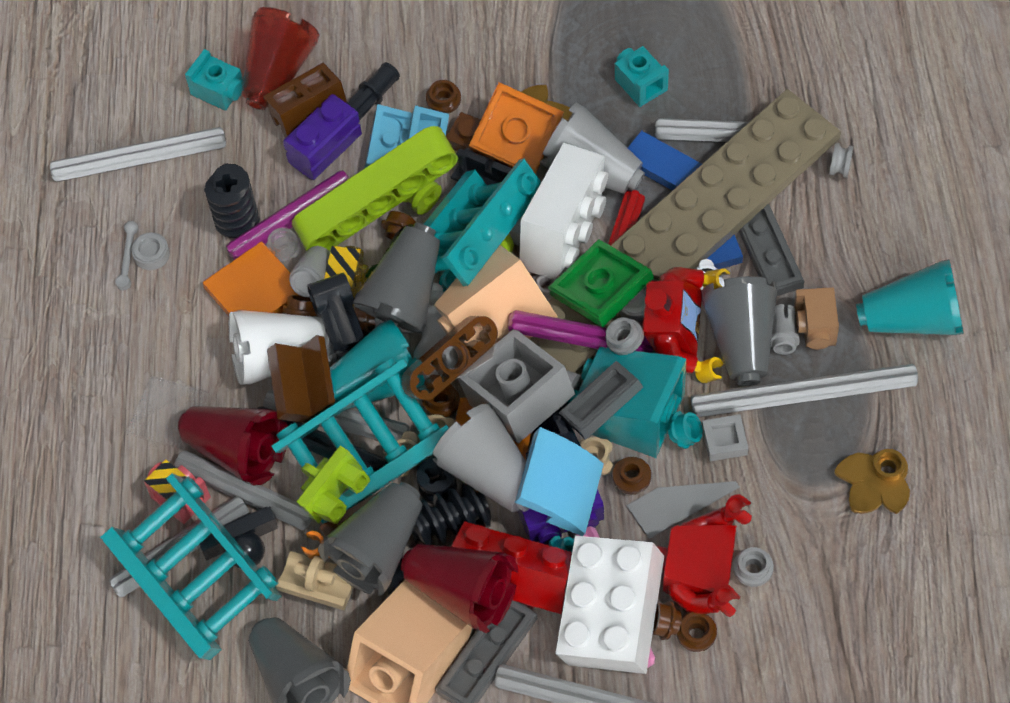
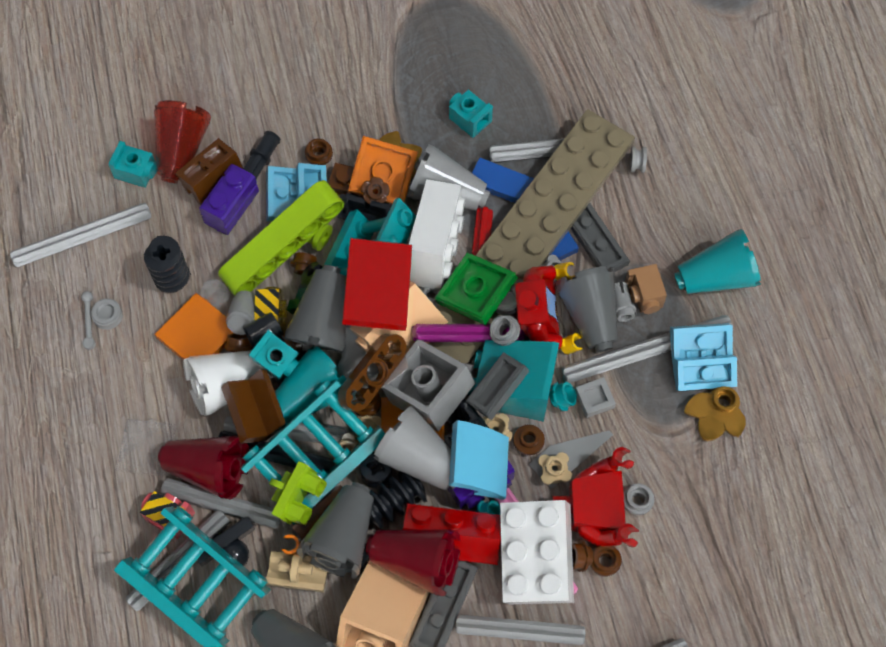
camera: 15 degrees left, 5 degrees up
magenta axle [226,170,350,260] -> none
none -> teal brick [249,330,299,380]
none -> red tile [342,238,412,331]
none -> reddish brown plate [361,177,390,204]
none -> tan plate [538,452,572,485]
none -> medium azure slope [670,323,737,391]

